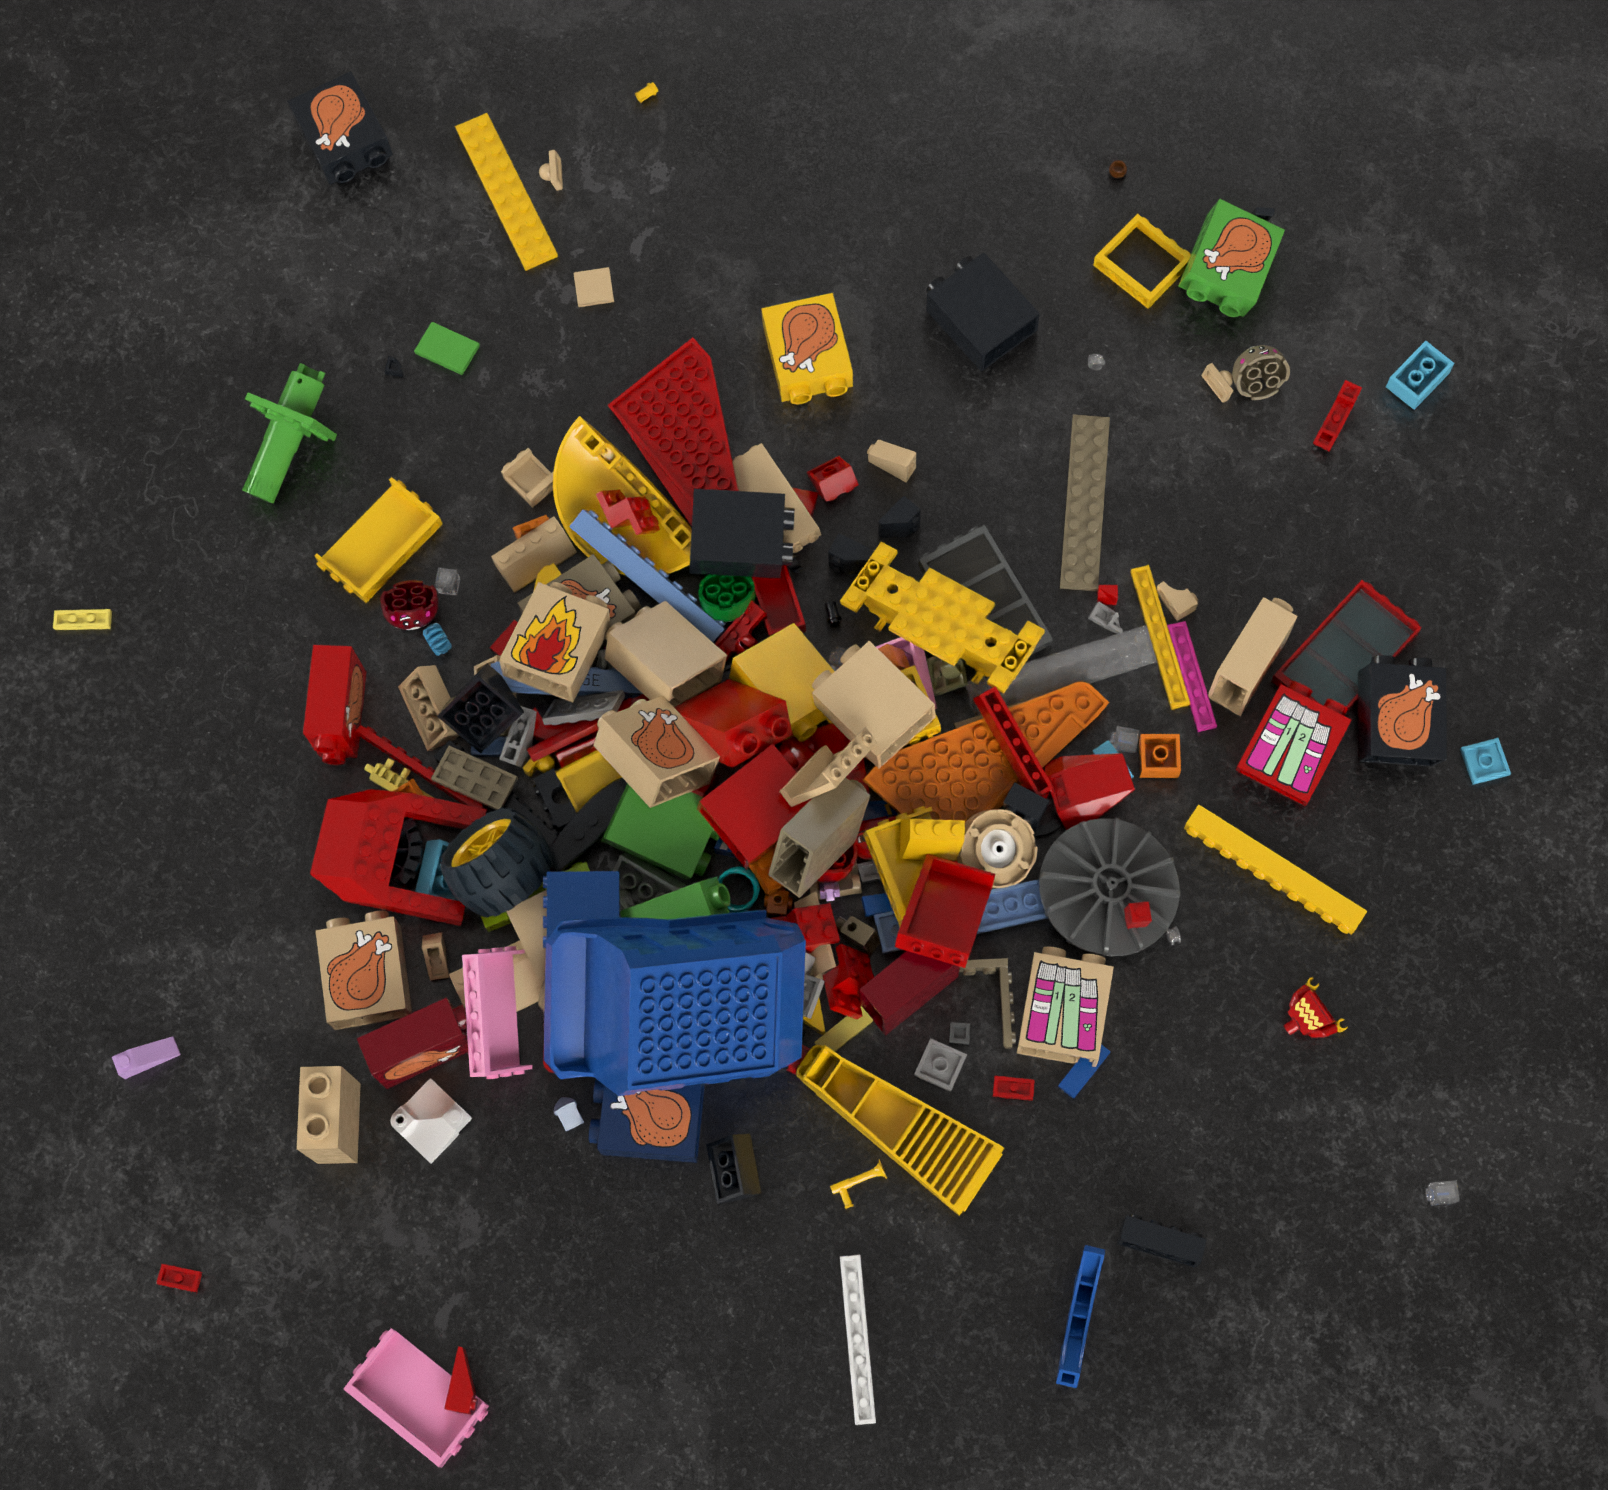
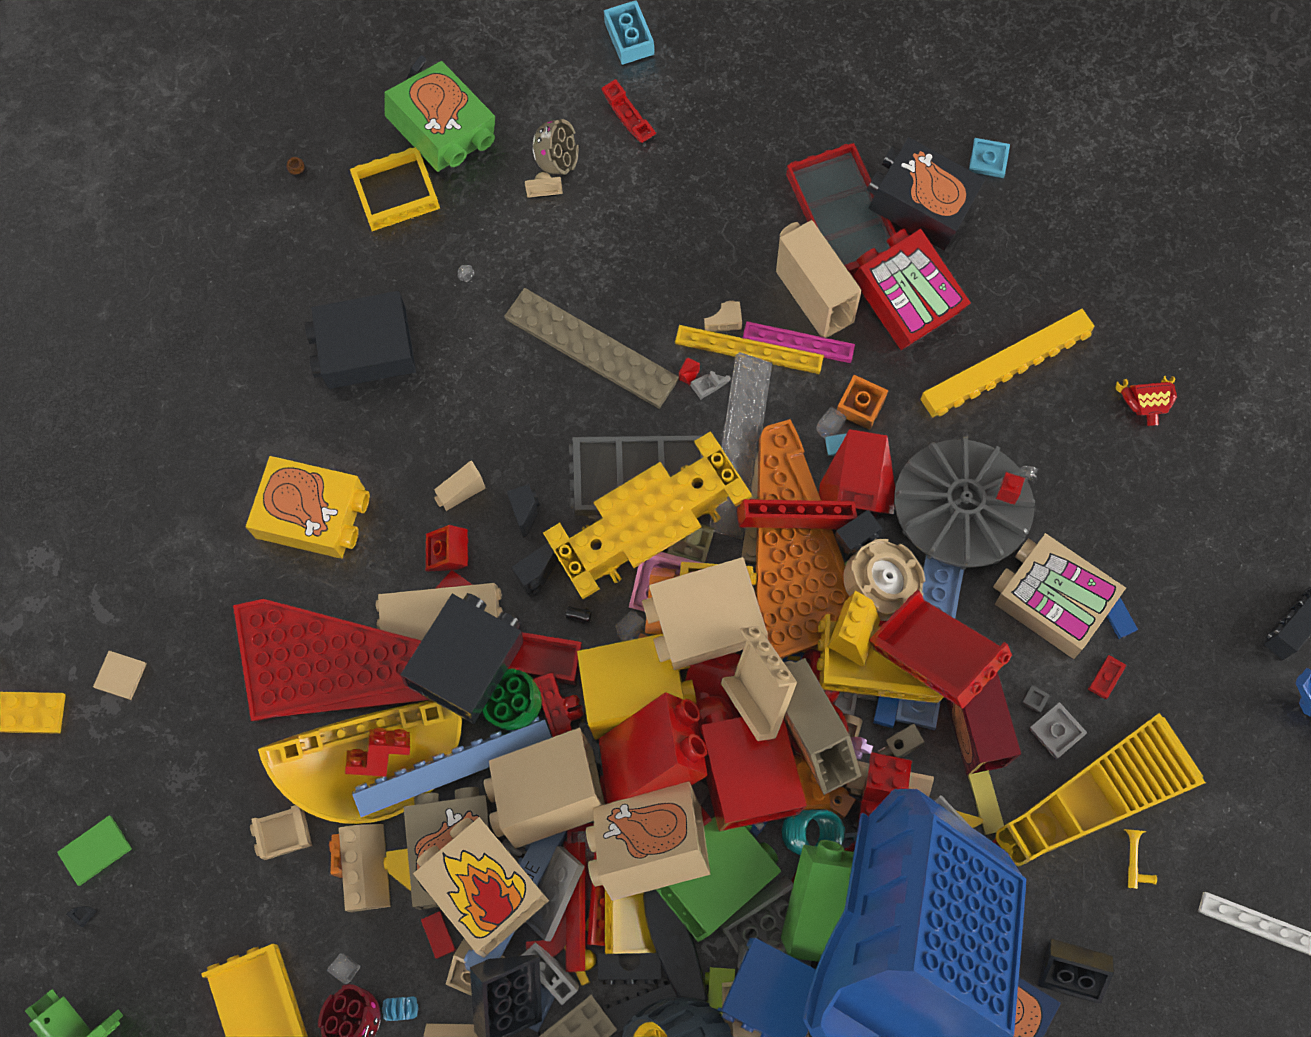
camera: 65 degrees left, 0 degrees up
red bracket [823,944,874,1019] -> none
dark tan bracket [959,958,1016,1049] -> none

